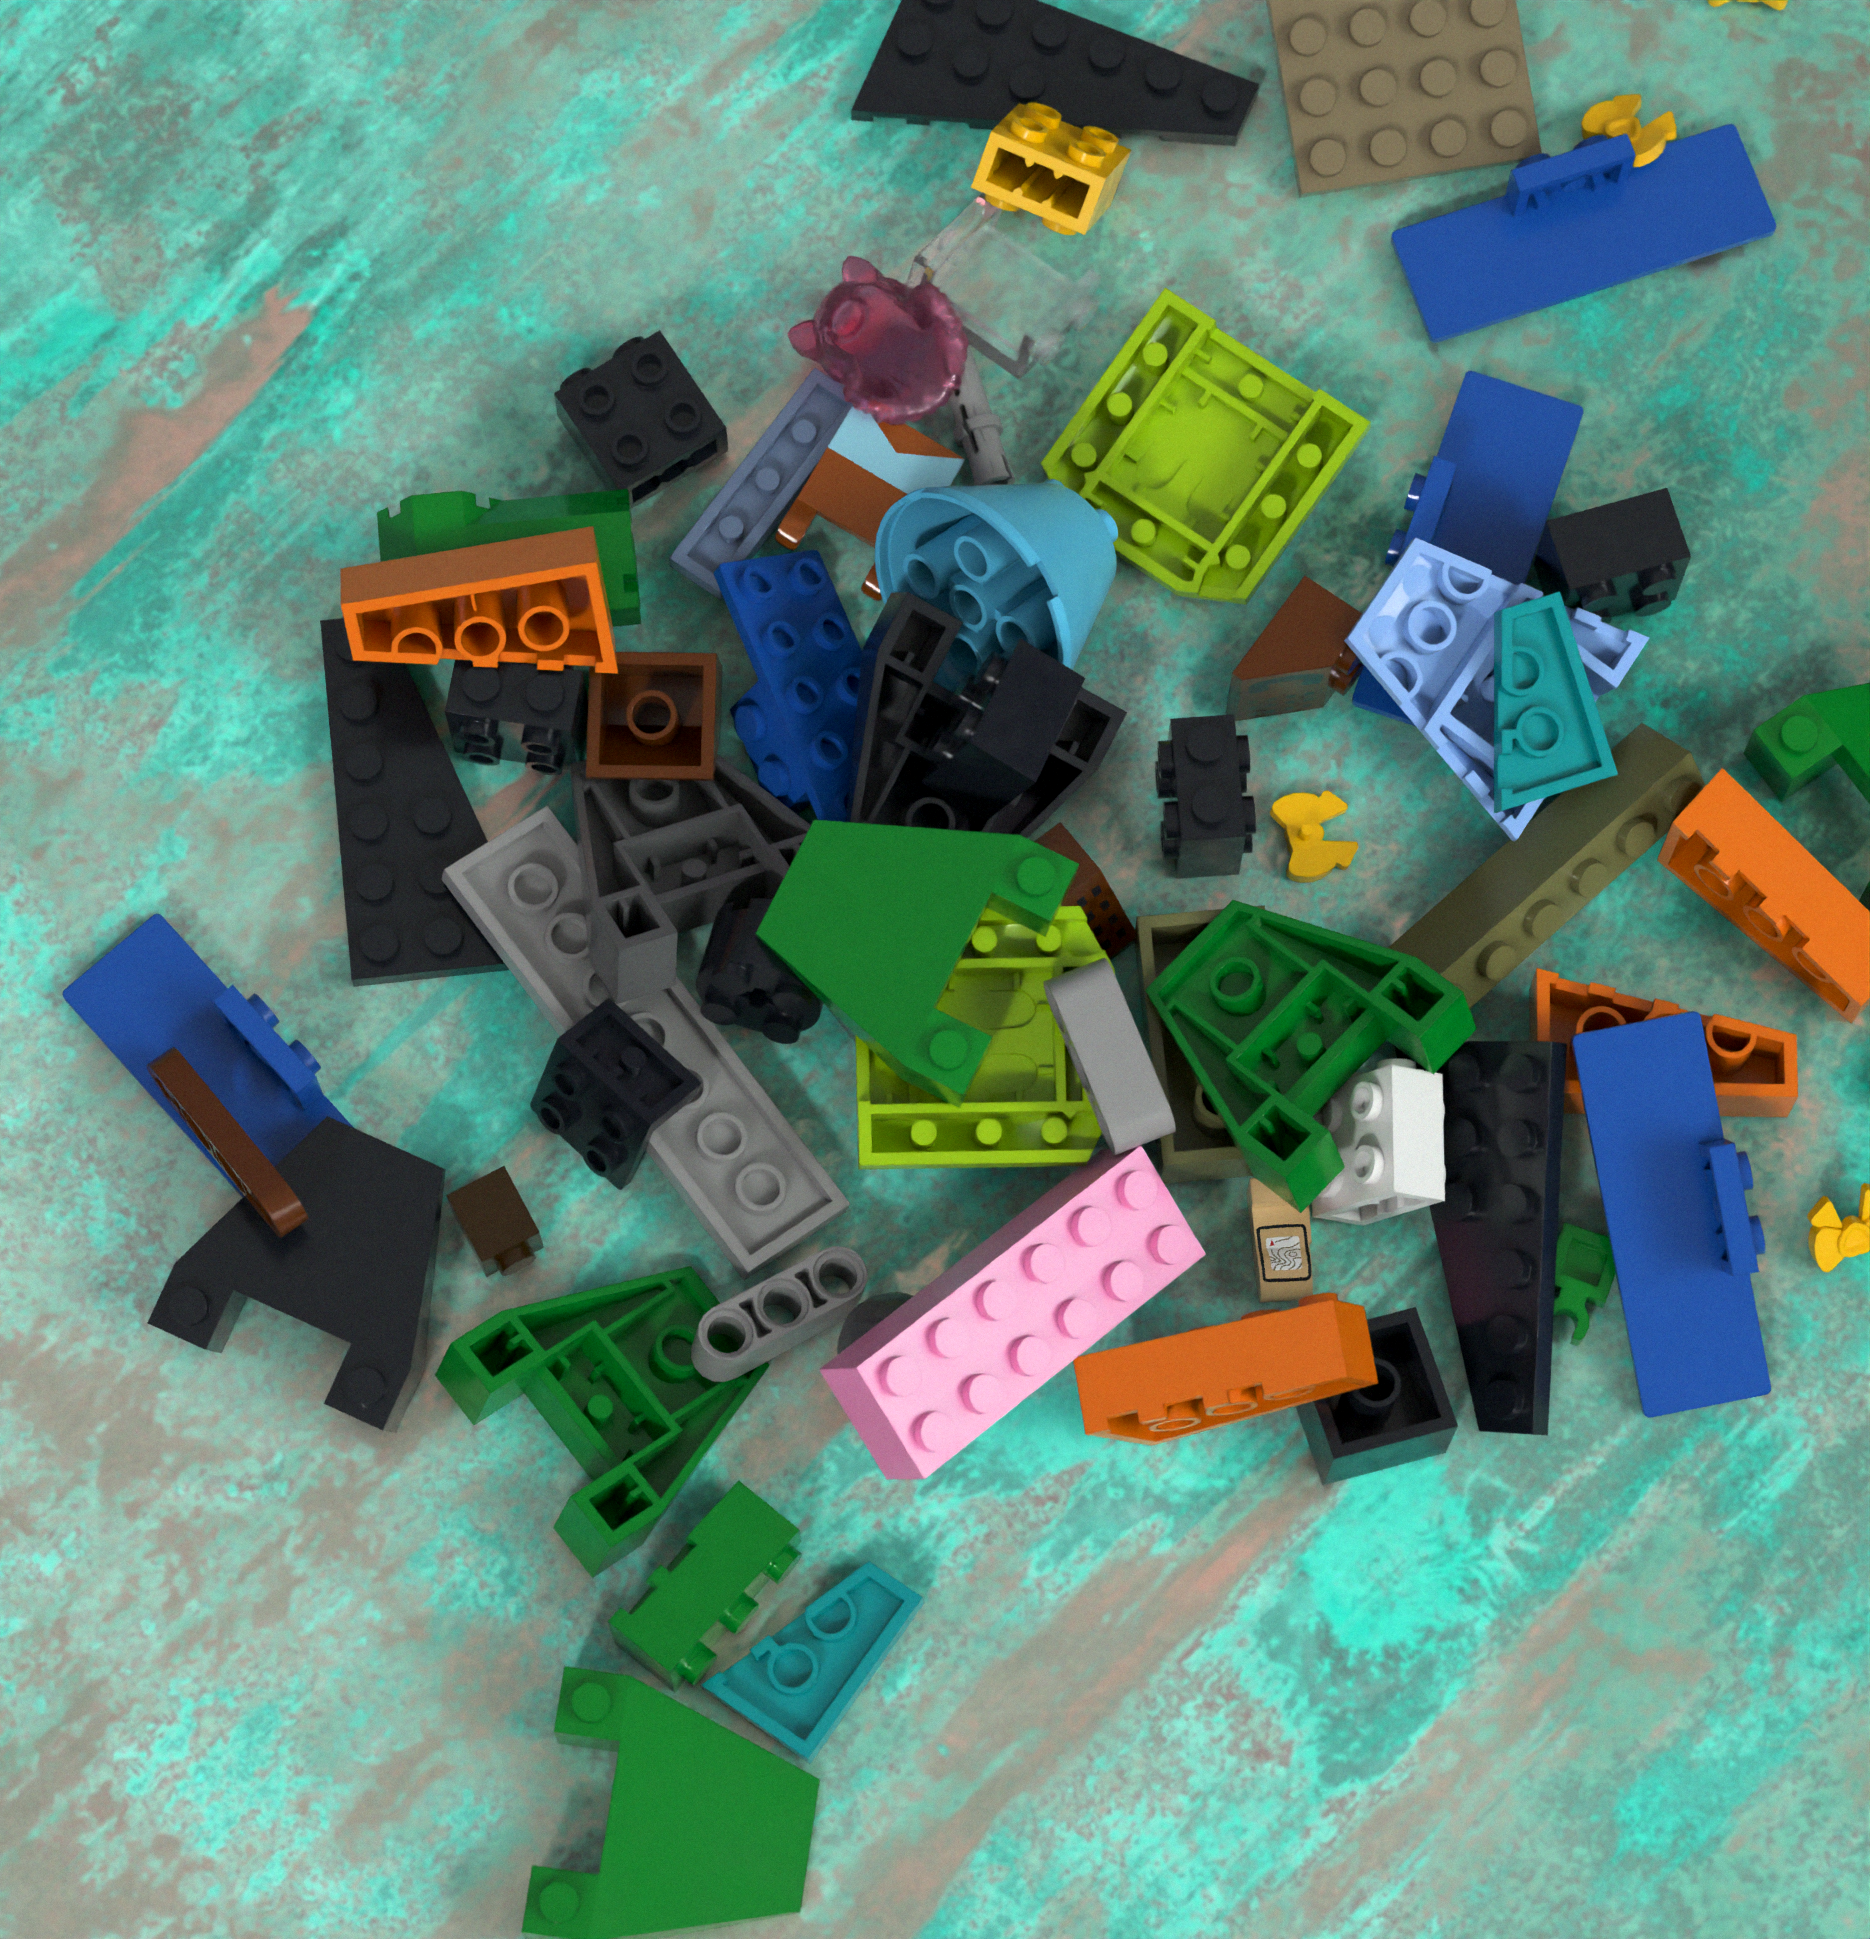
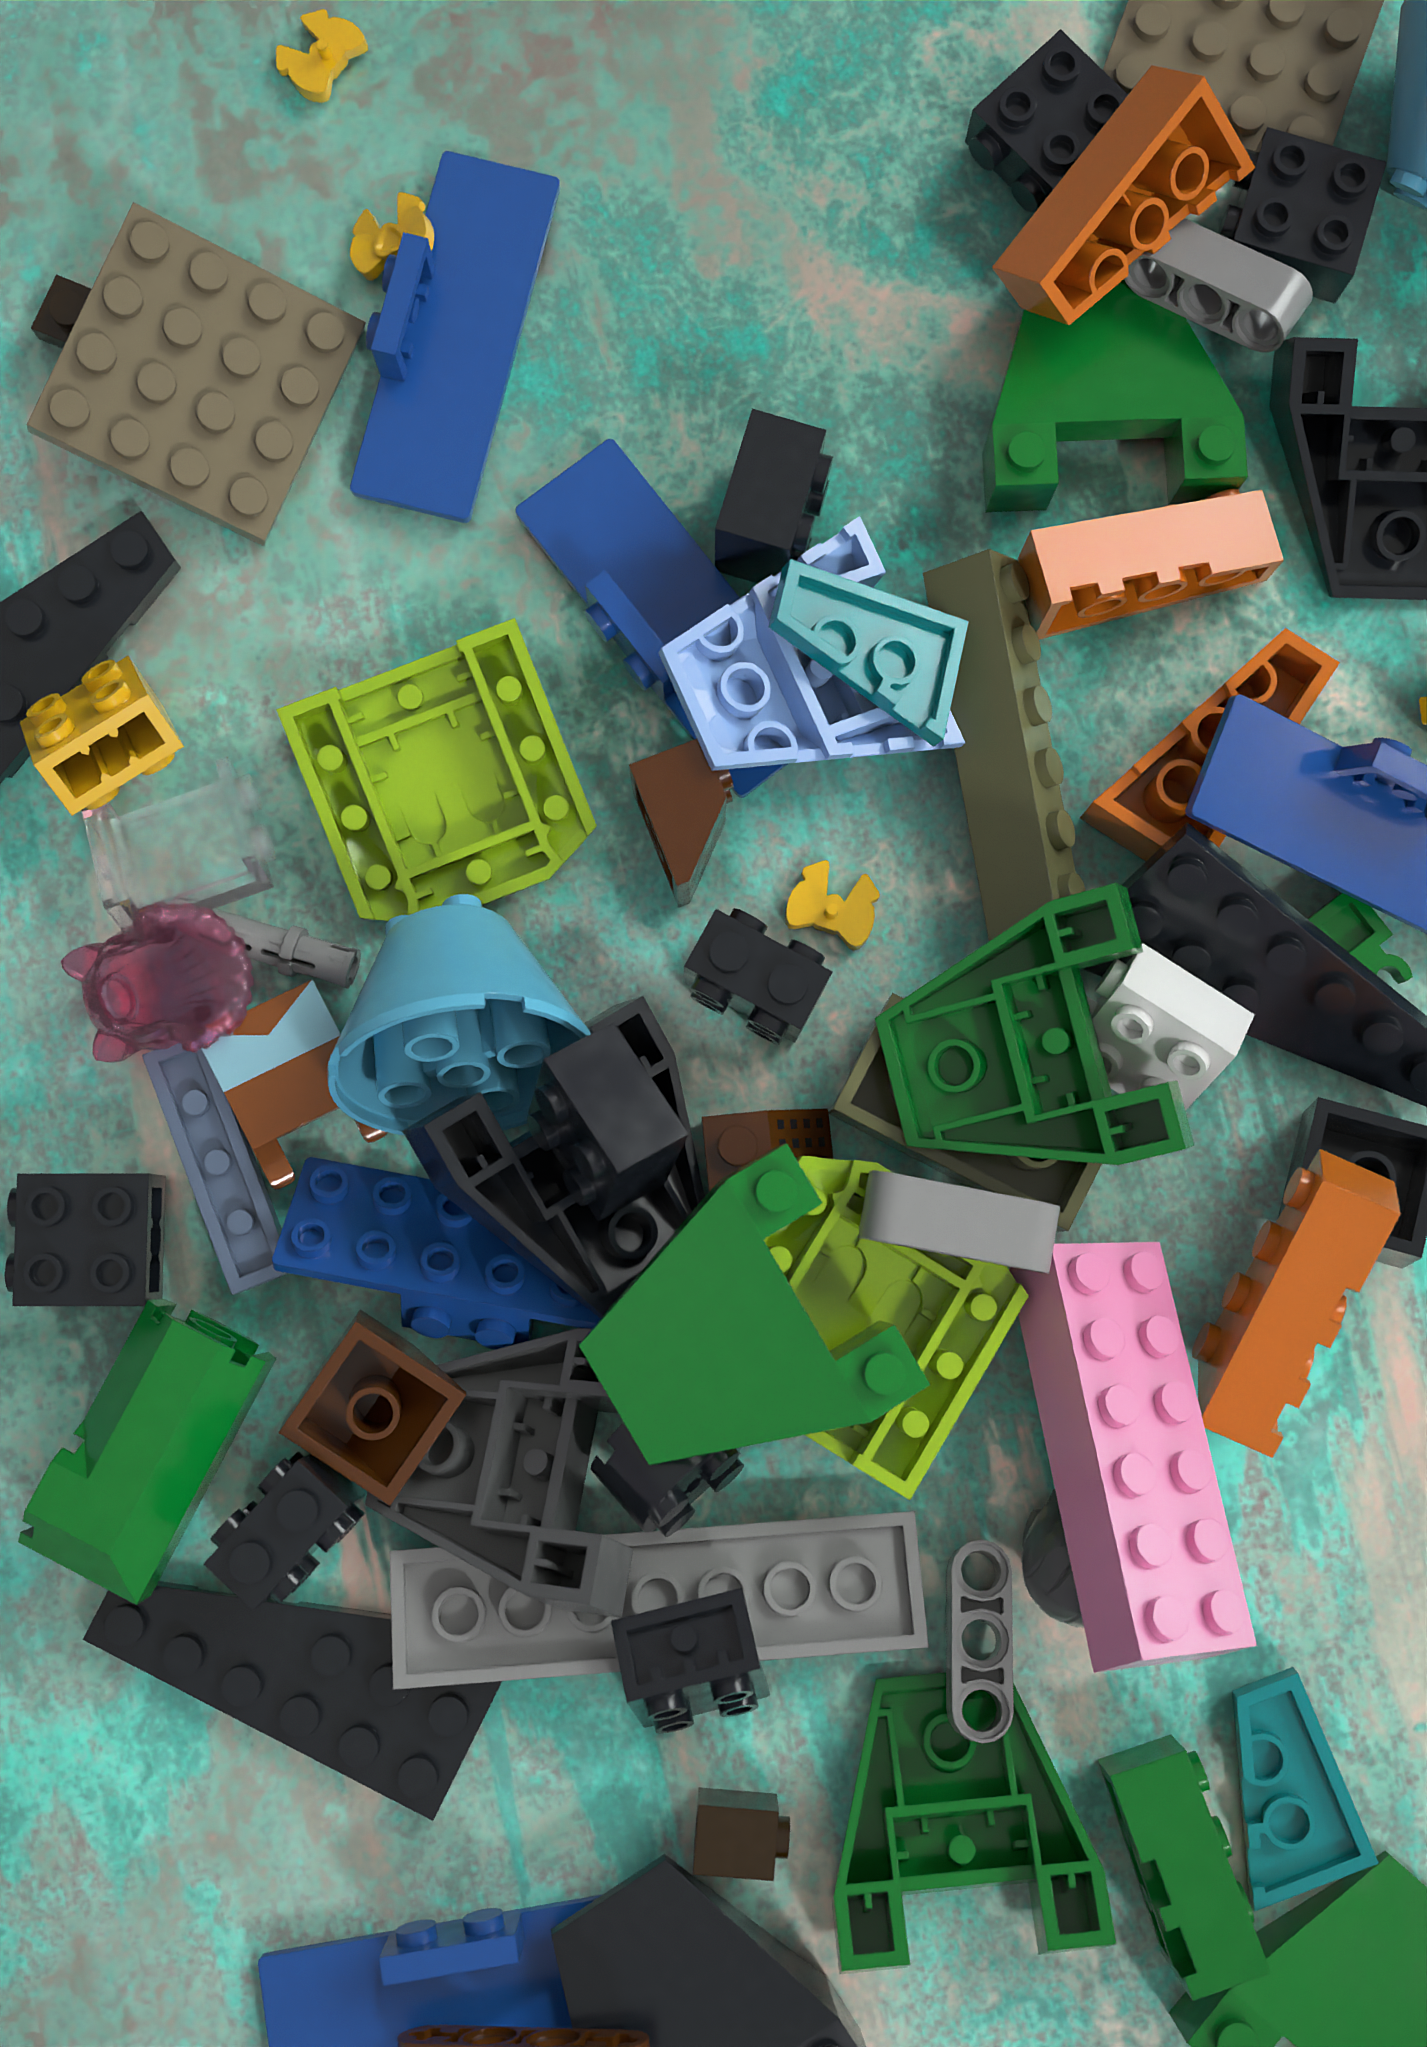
camera: 60 degrees left, 10 degrees up
orange wedge [340,526,618,674] -> none
tan leg [1246,1178,1313,1303] -> none

